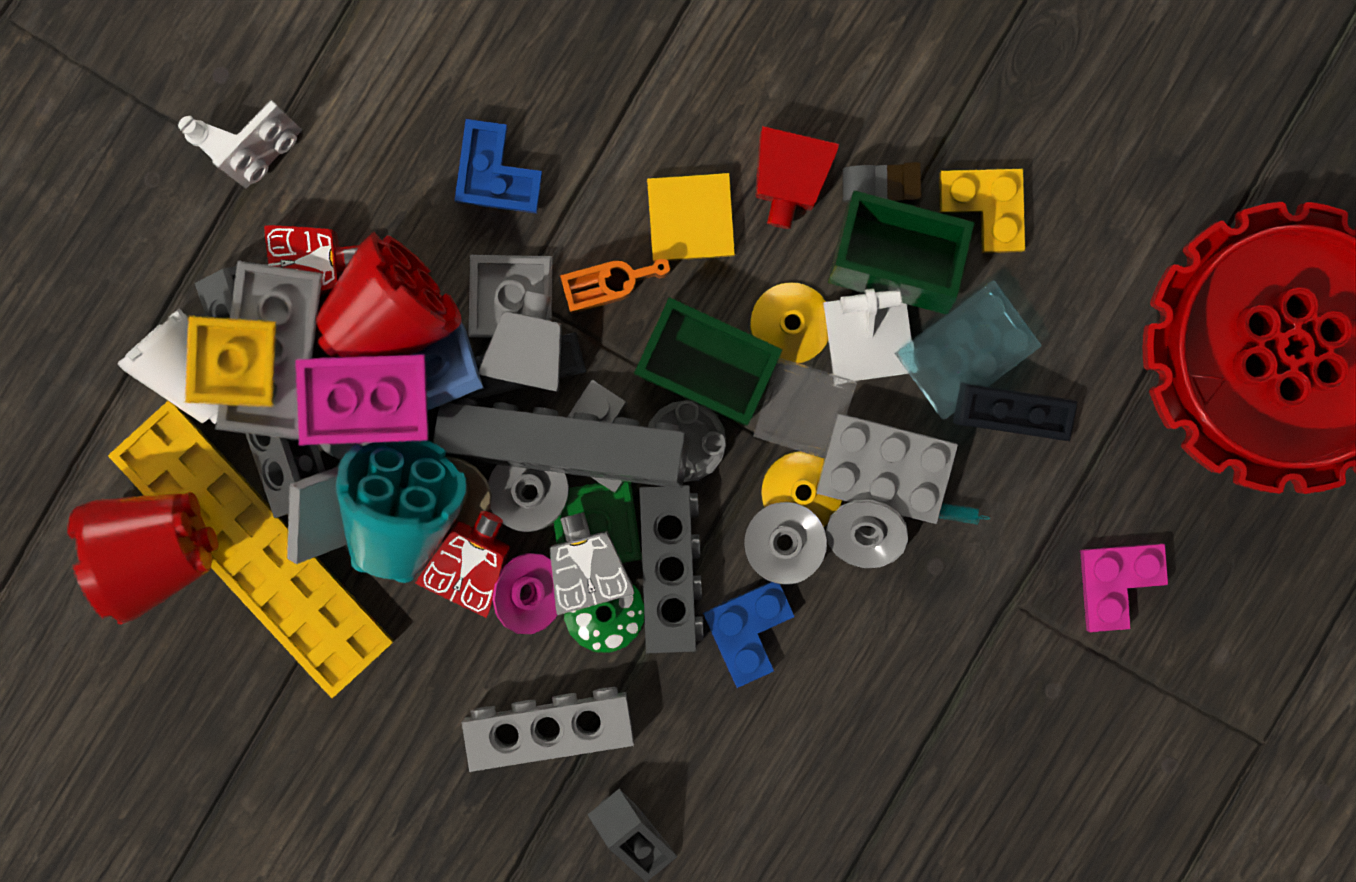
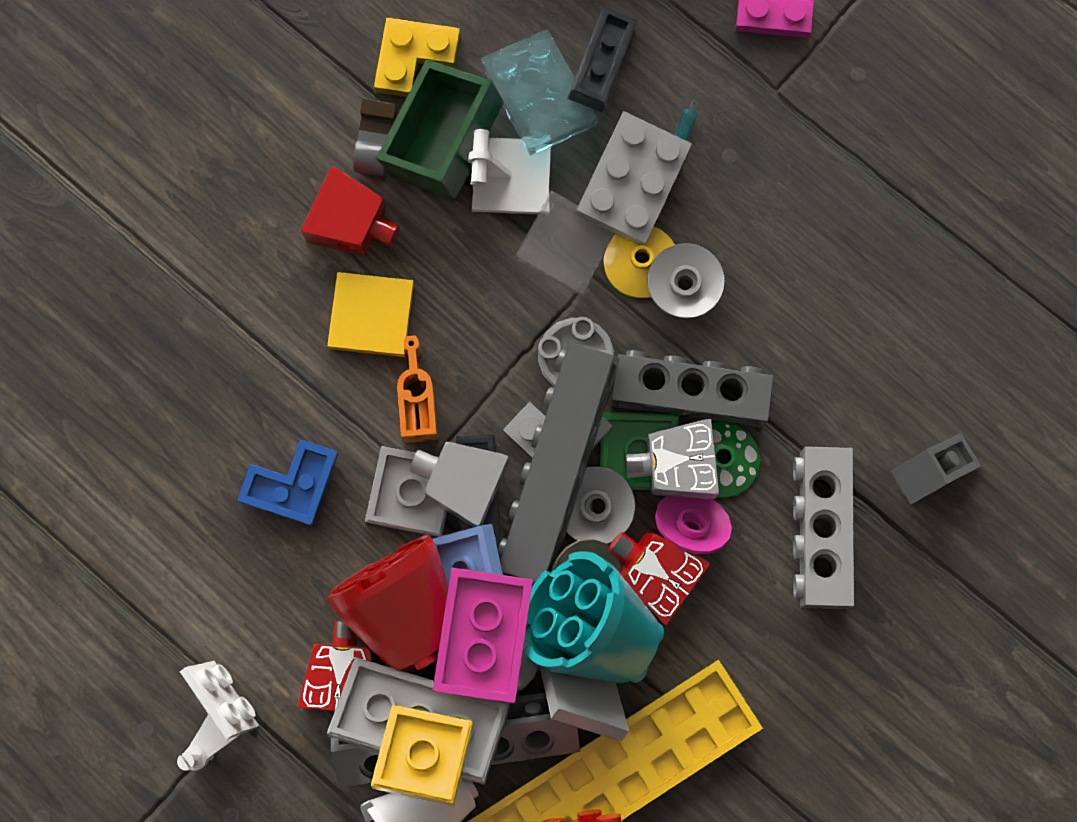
camera: 85 degrees left, 10 degrees down
dark green piece [634,297,783,426] -> none
blue plate [703,581,795,688] -> none
yellow dish [750,282,828,364] -> none
light grey dish [826,500,908,568] -> none

